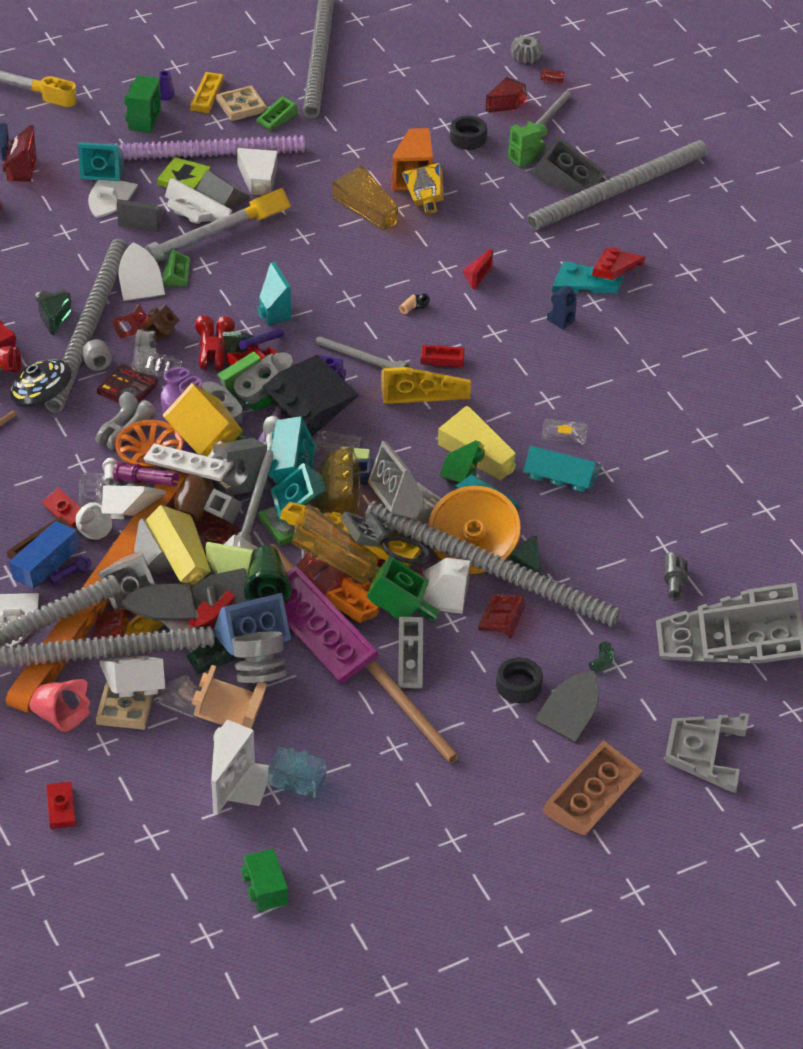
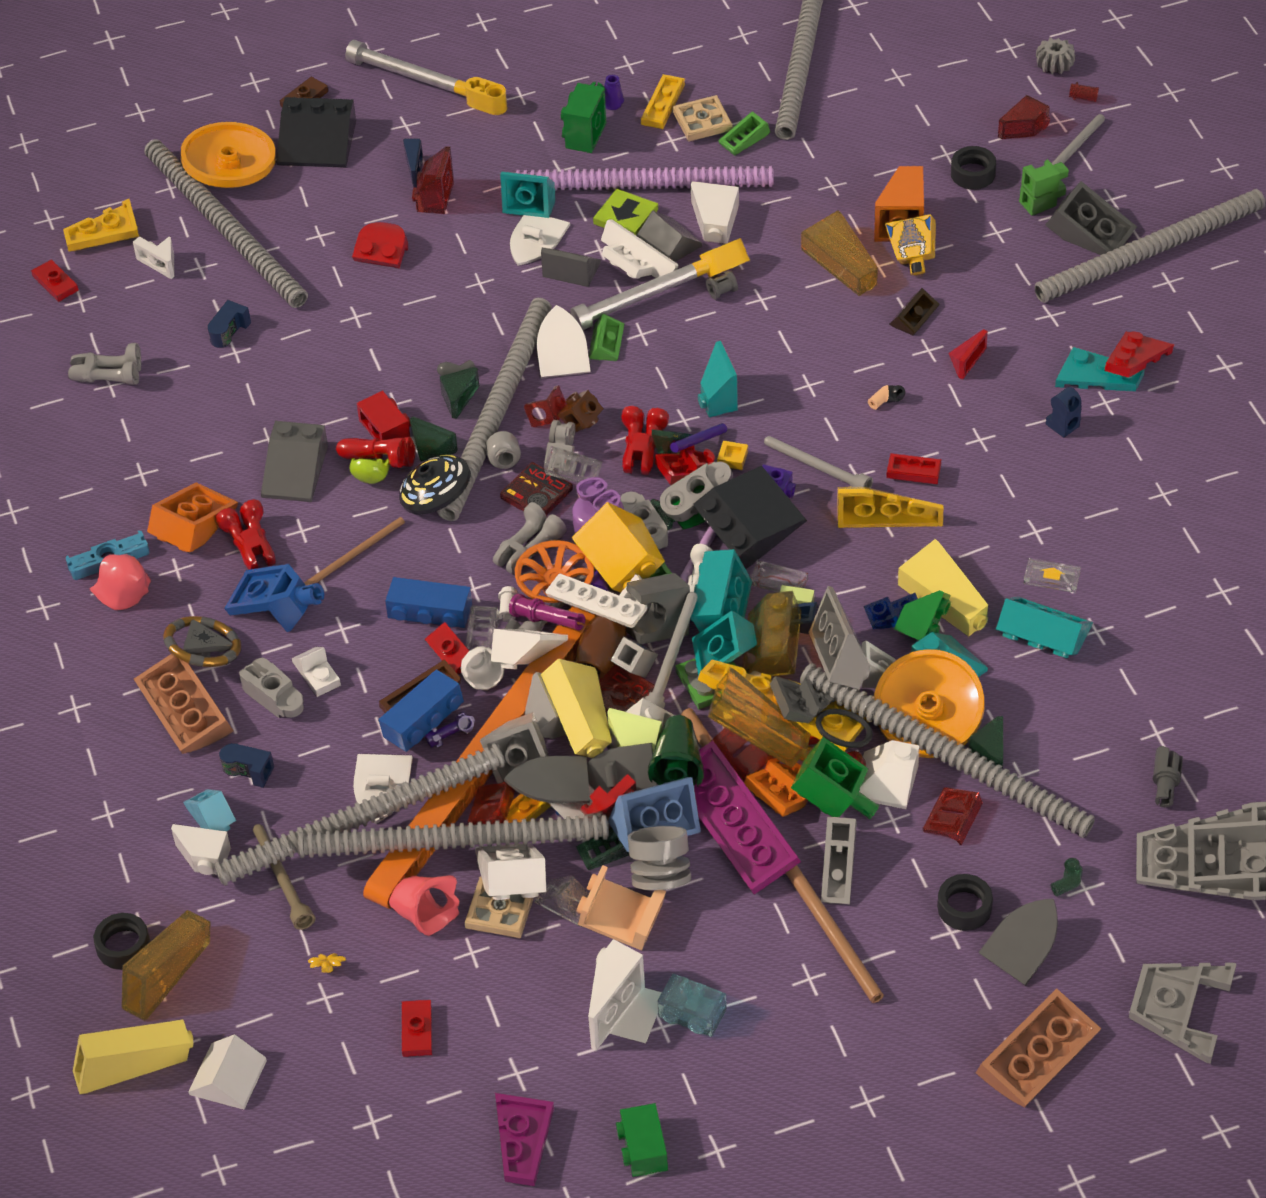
camera: 10 degrees right, 5 degrees up
bright green slope [217,352,261,391] -> none
none -> blue brick [385,577,472,628]
none -> clear green slope [410,416,458,462]
none -> magenta wing [495,1093,554,1186]
none -> dark grey bush [706,271,738,300]
none -> yellow plate [717,441,748,470]
none -> clear blue slope [863,593,918,629]
none -> dark brown slope [889,288,940,336]

